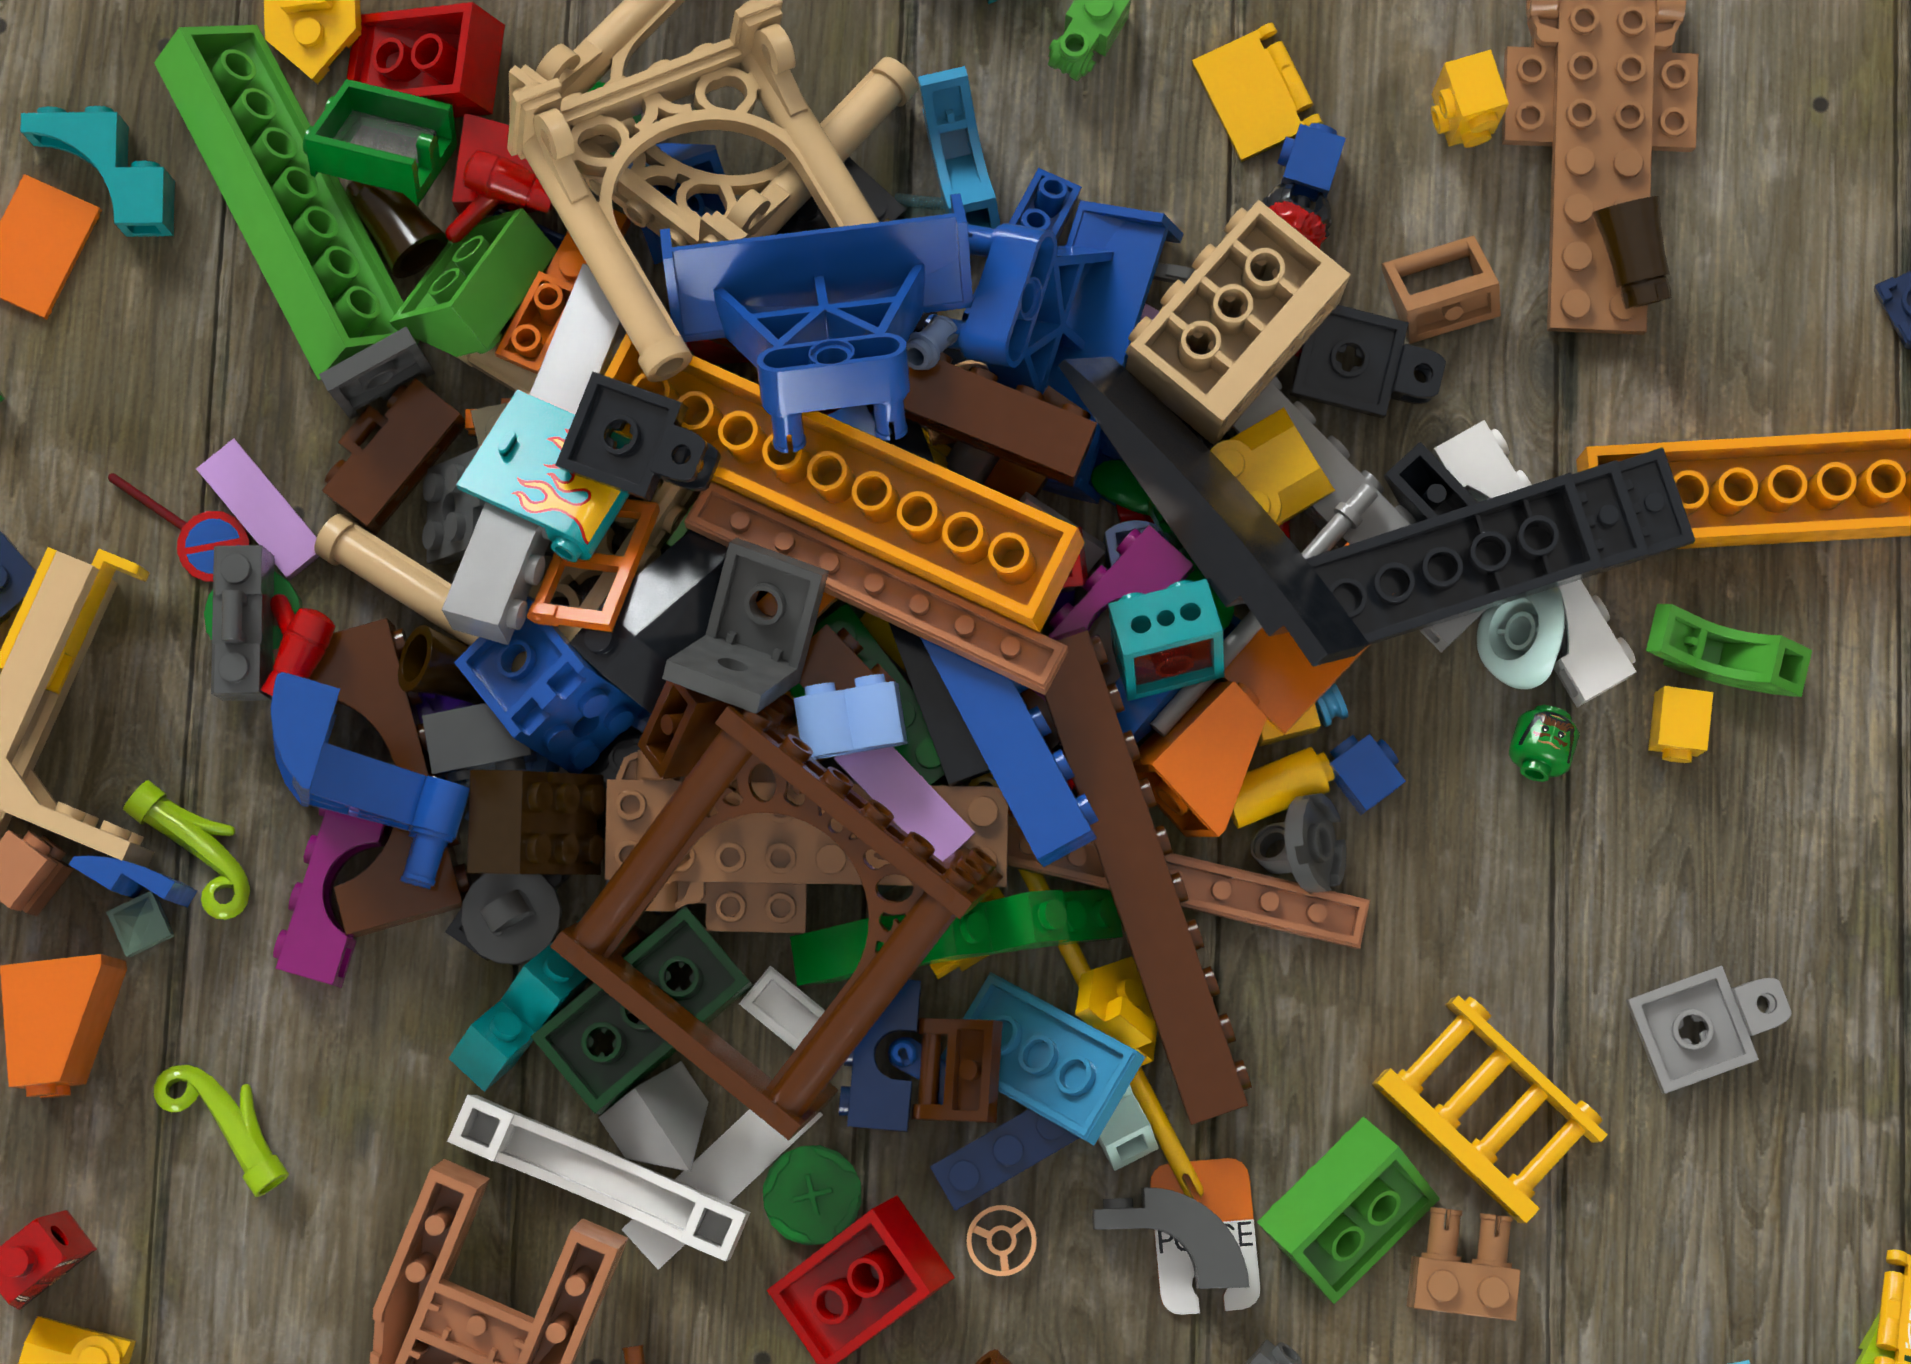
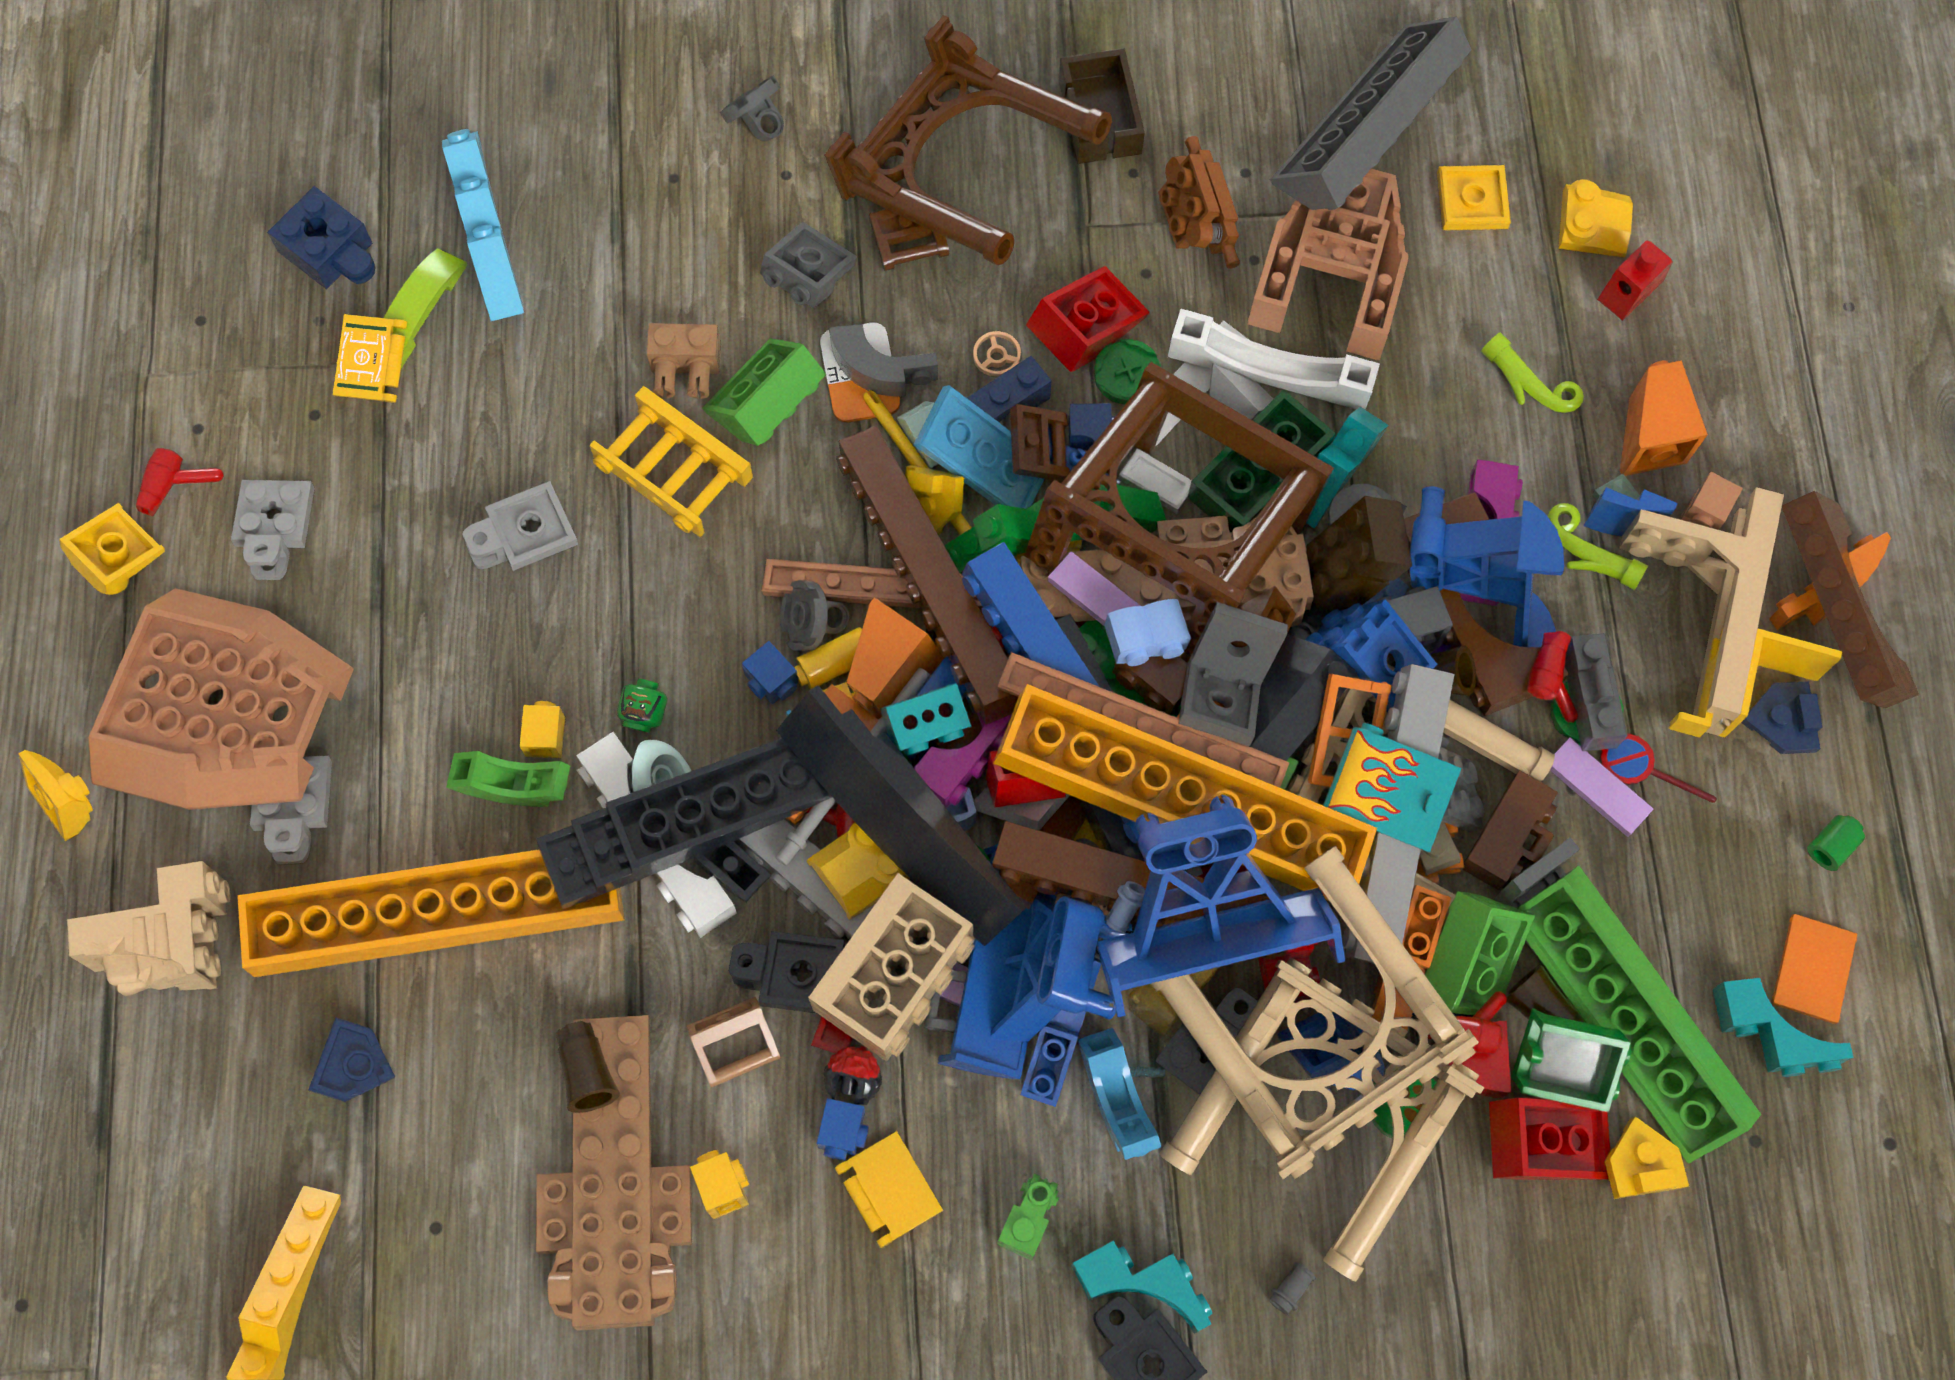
camera: 170 degrees right, 10 degrees down
black plate [555,372,721,502] -> none

